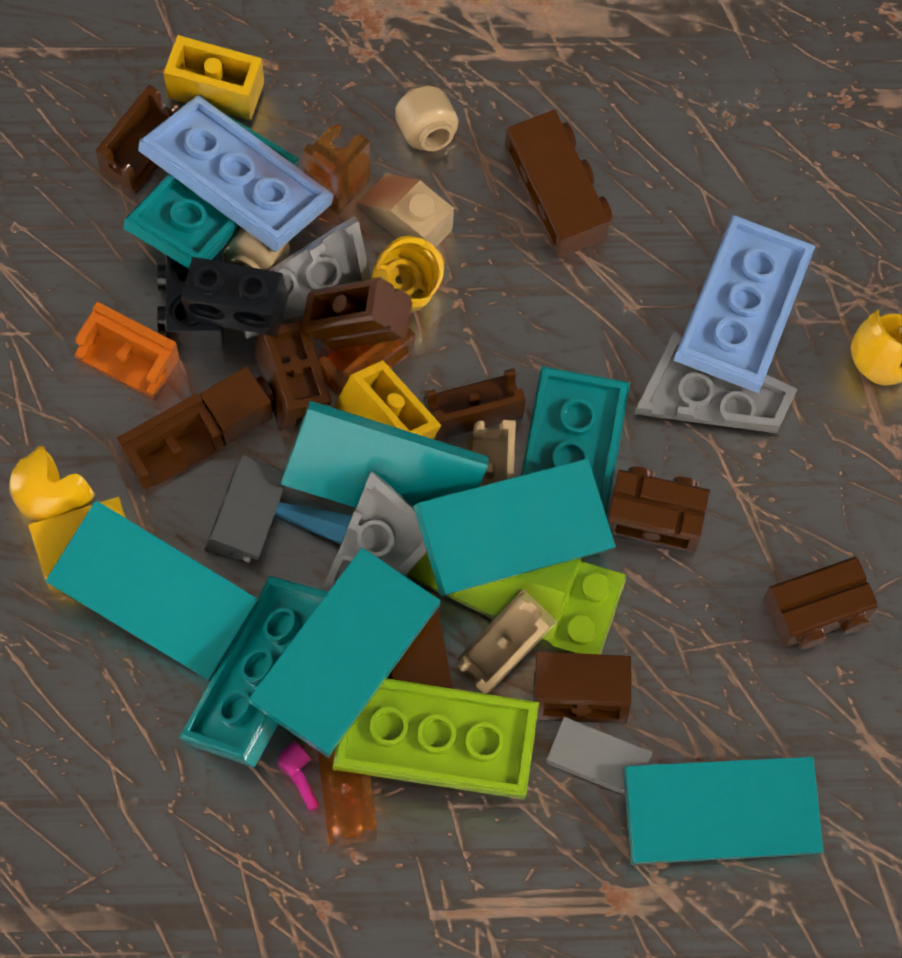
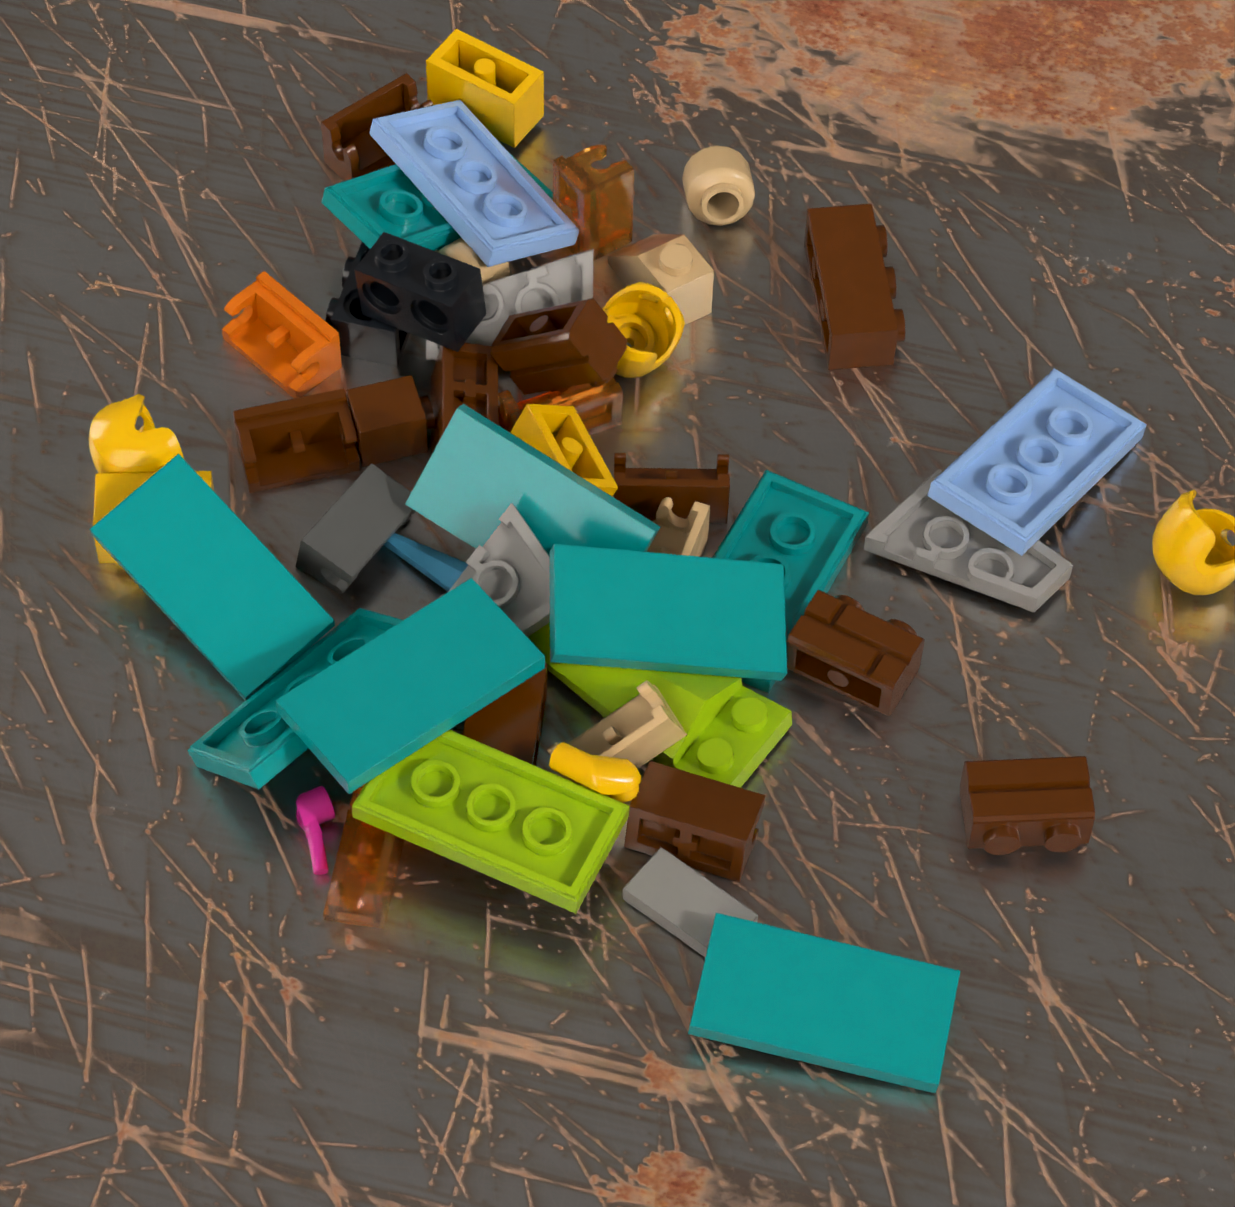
camera: 20 degrees right, 15 degrees down
none -> yellow arm [549,742,641,803]

